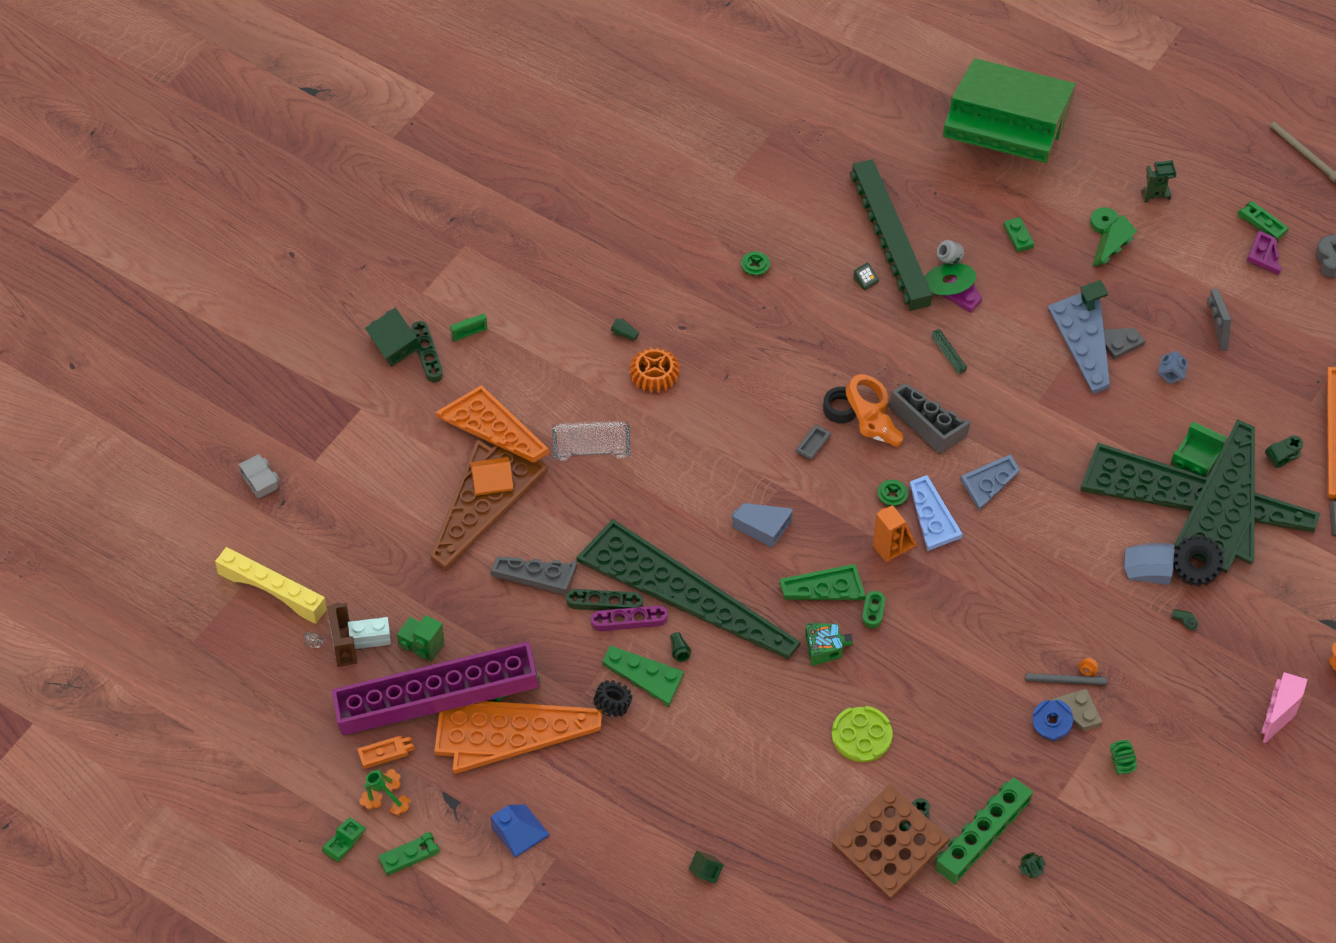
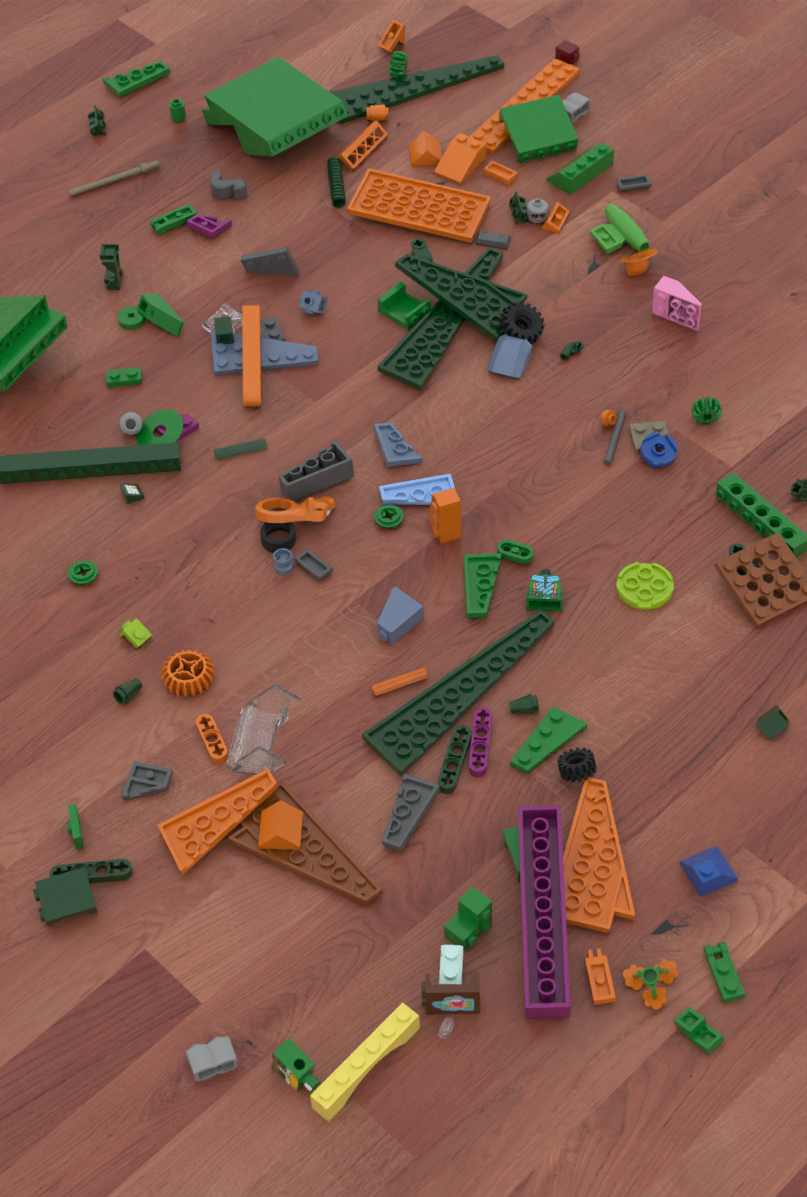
camera: 75 degrees left, 5 degrees down
none -> lime bracket [119,618,152,649]
none -> dark grey wing [122,761,174,800]
none -> orange beam [196,714,228,764]
none -> clear plate [201,303,242,333]
none -> orange beam [242,305,262,407]
none -> green torso [271,1038,320,1092]
none -> sand blue wheel [273,548,293,575]
none -> orange axle [371,667,428,696]

